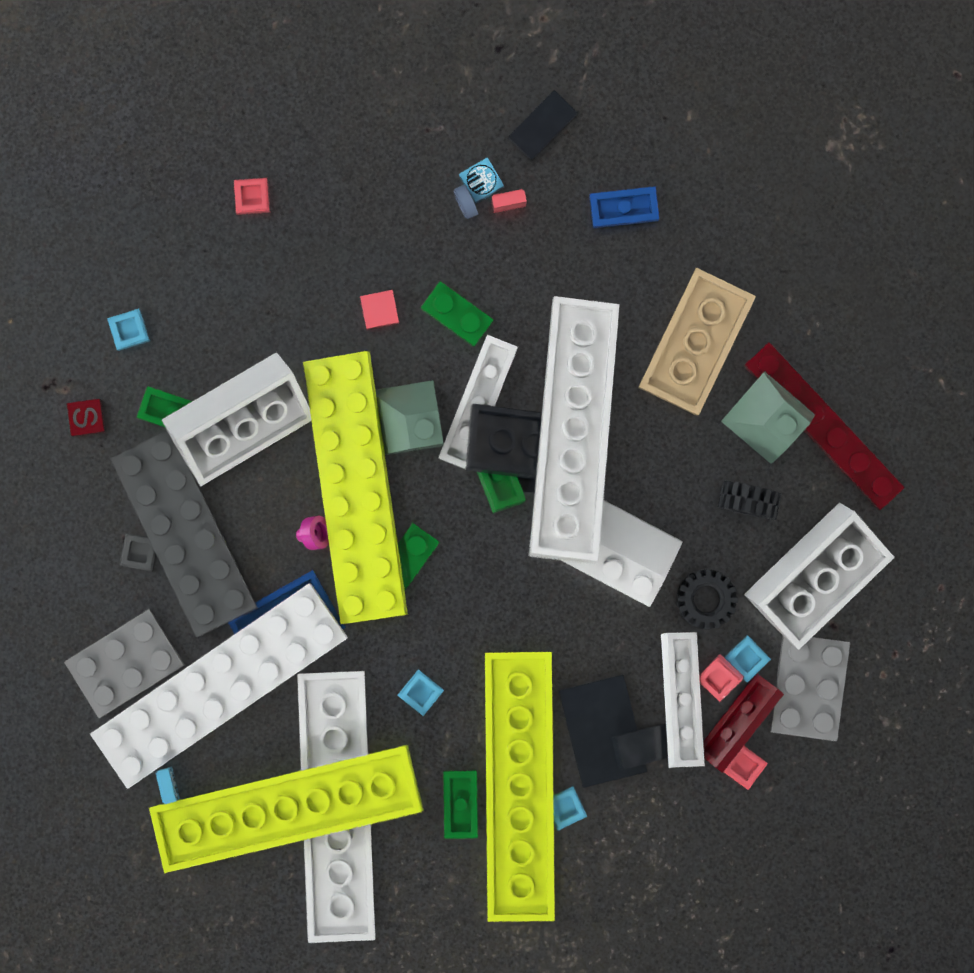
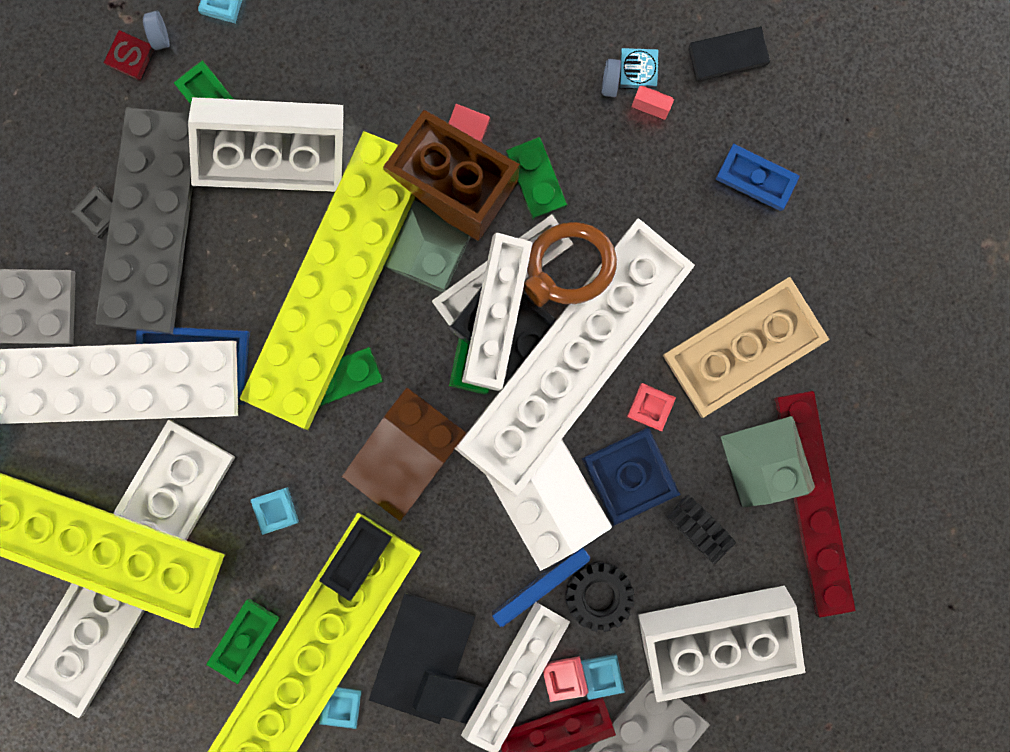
camera: 35 degrees right, 0 degrees up
dark pink tile [296,515,329,550] -> none
none -> sand blue tile [143,10,170,50]
none -> black tile [319,516,393,602]
none -> reddish brown slope [342,387,467,521]
none -> reddish brown slope [383,110,520,241]
none -> white plate [462,233,533,391]
none -> blue tile [492,547,590,627]
none -> dark orange piece [523,222,617,307]
none -> dark blue tile [581,427,681,526]
none -> coral tile [627,383,676,432]

